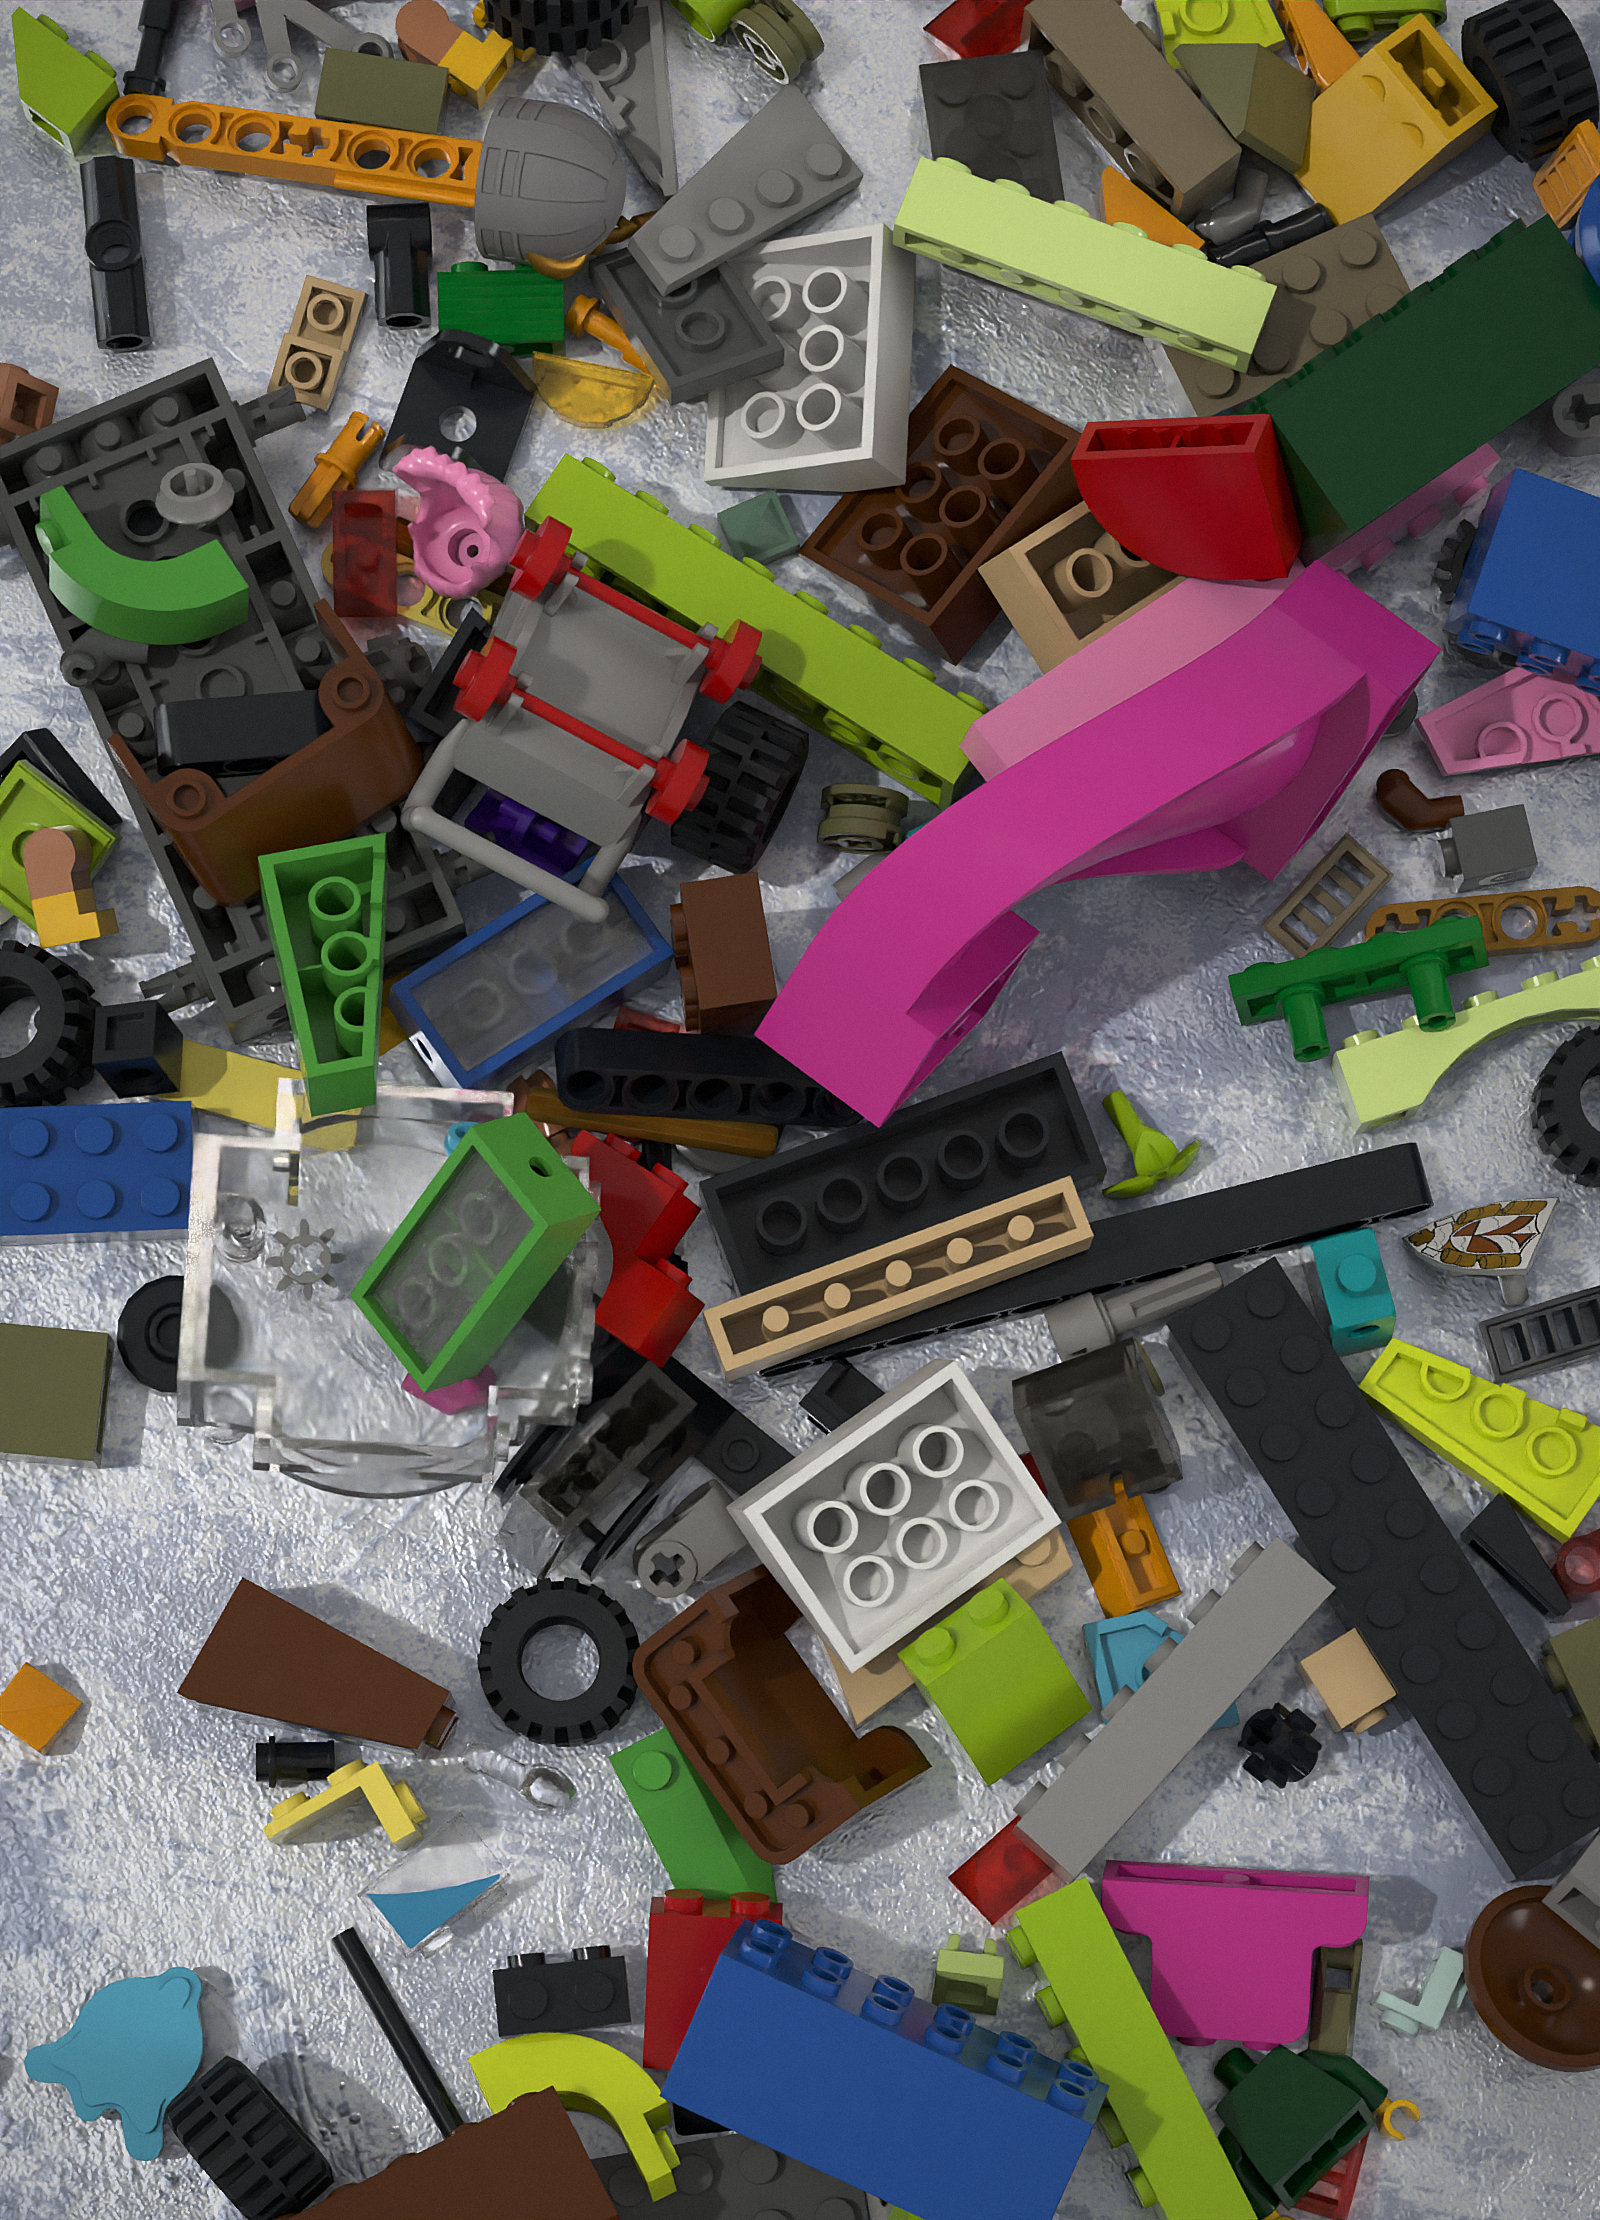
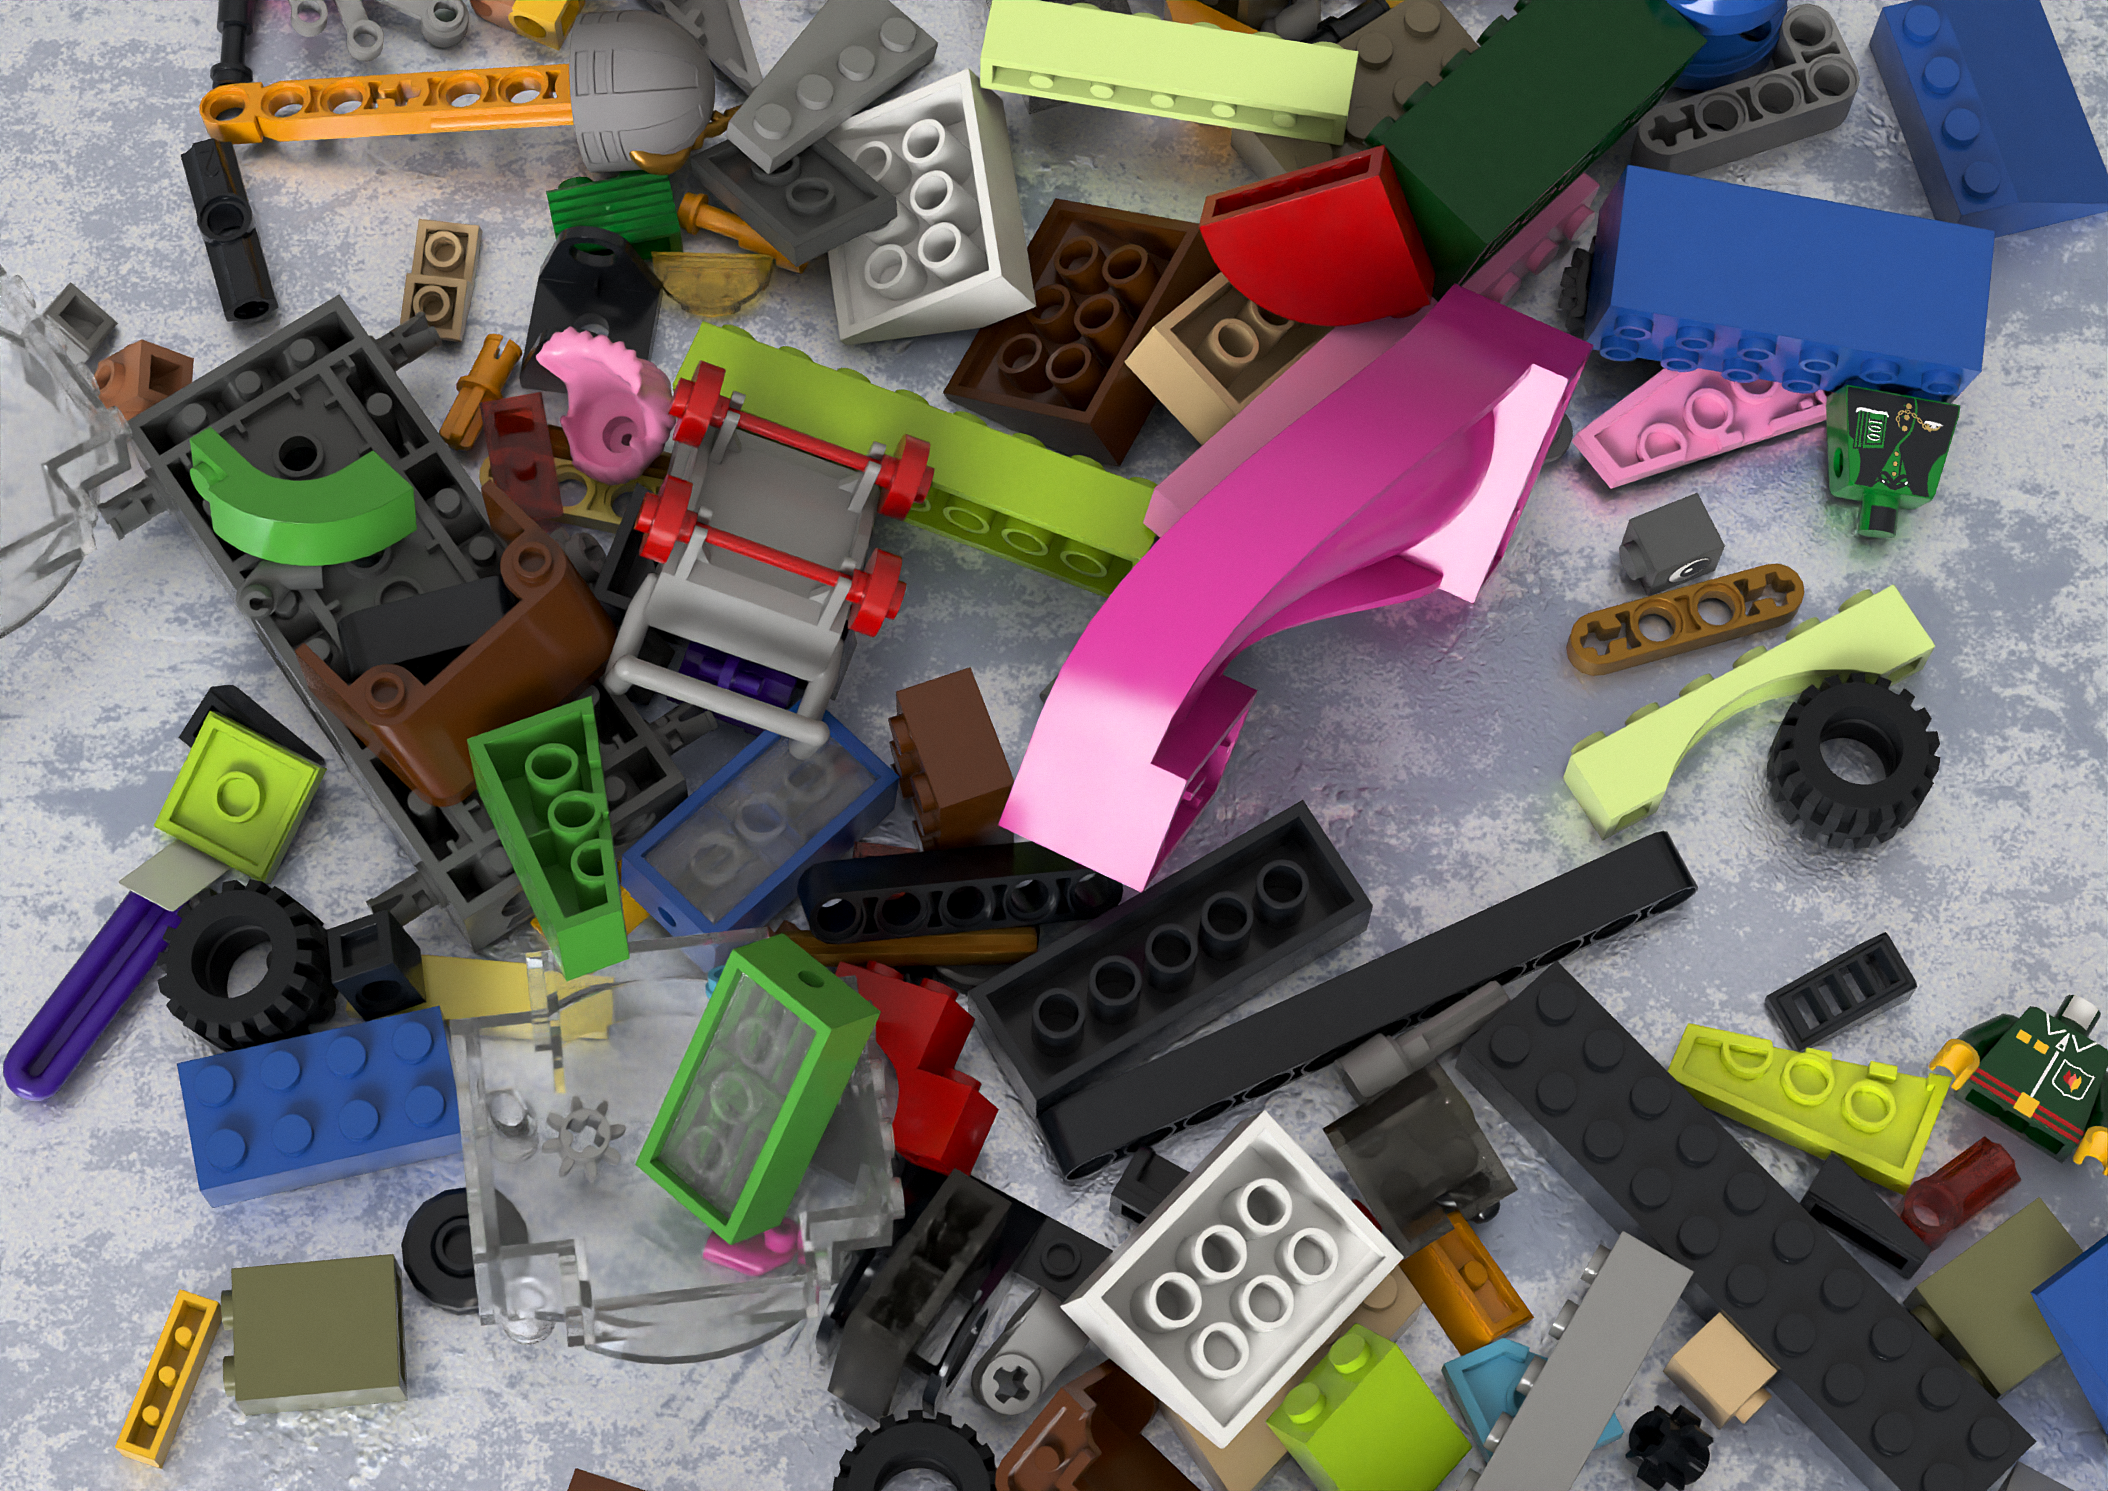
camera: 10 degrees left, 10 degrees down
lime slope [11,7,120,157] -> none
leg [23,825,119,949] -> none
light grey hat [155,463,235,530] -> none
olive hinge [314,47,451,136] -> none
black piece [366,202,433,330] -> none
black tyre [670,700,809,875] -> none
tan brick [703,1176,1094,1383] -> none
sand green tile [717,489,800,566] -> none
olive wheel [817,784,909,855] -> none
lime plant [1102,1090,1202,1199] -> none
green plate [1228,915,1490,1062] -> none
dark tan slope [1261,832,1394,959] -> none
teal torso [1296,1227,1396,1358] -> none
reddish brown arm [1375,769,1465,832] -> none
shield [1402,1197,1560,1305] -> none

